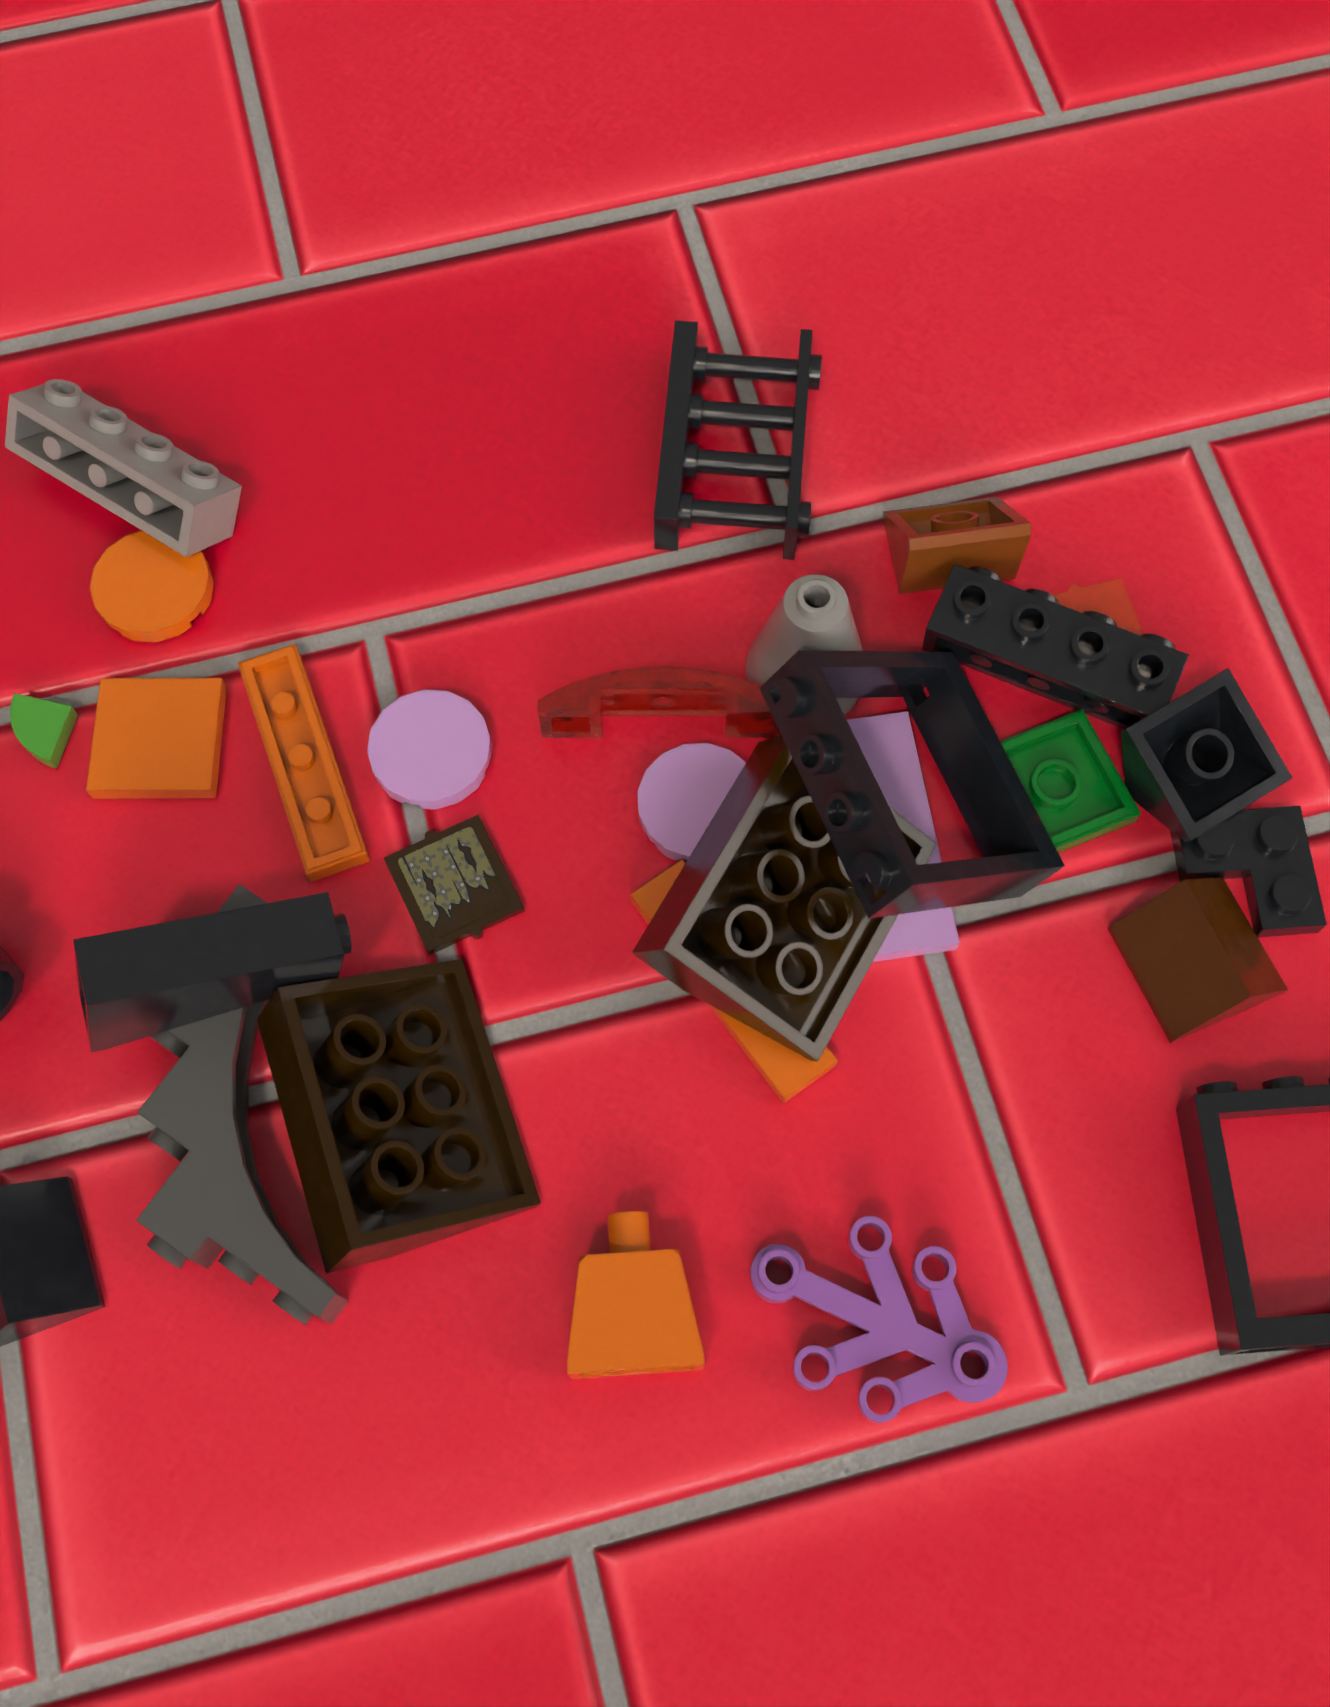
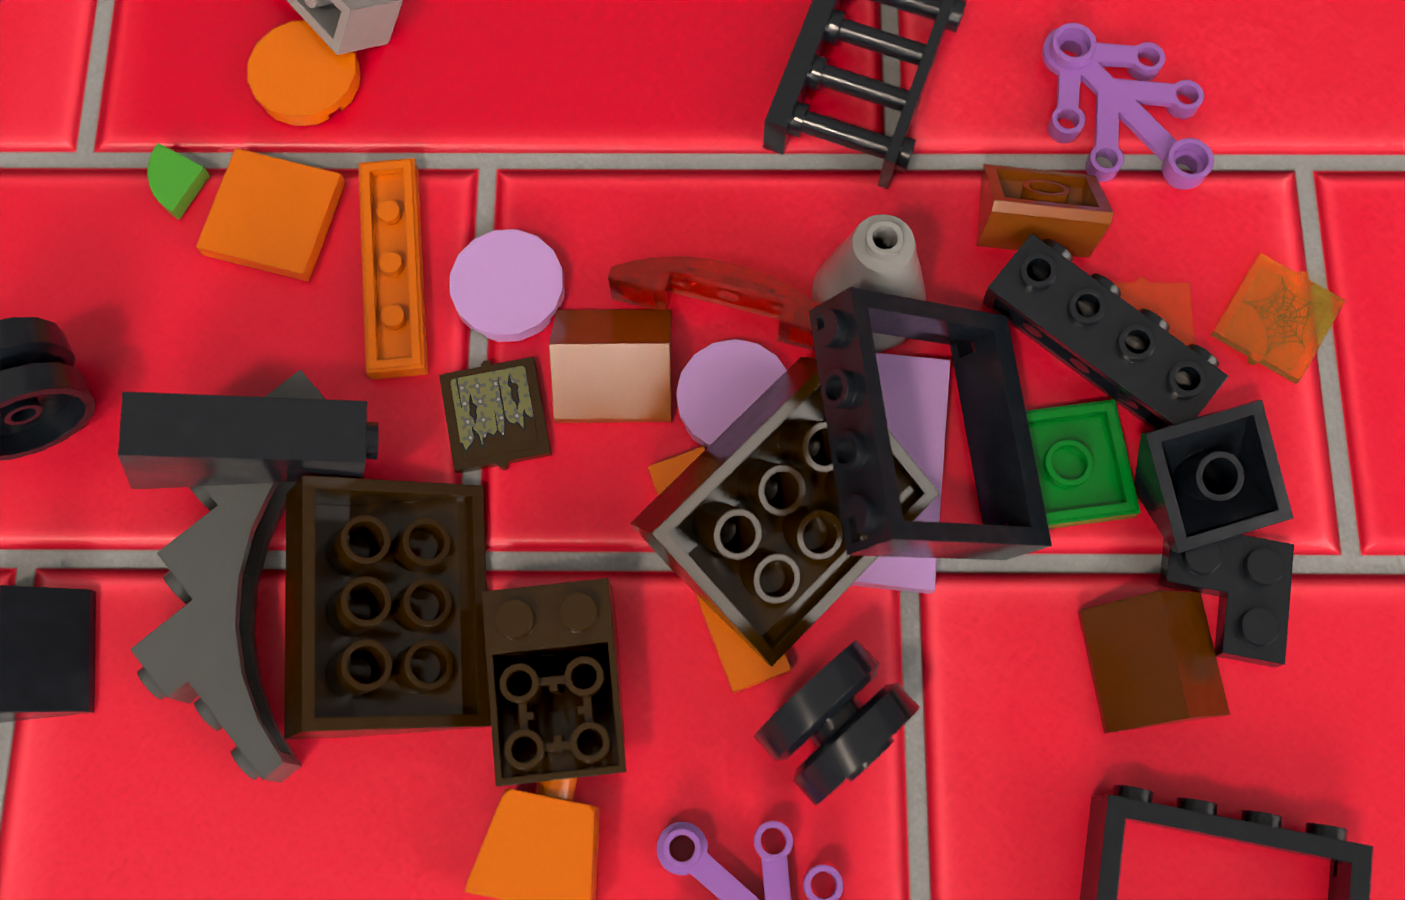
camera: 15 degrees right, 5 degrees up
none -> dark brown slope [482,578,627,787]
none -> slope [549,309,672,423]
none -> black wheel [754,640,920,806]
none -> medium lavender plant [1042,23,1214,189]
none -> piece [1211,253,1346,384]

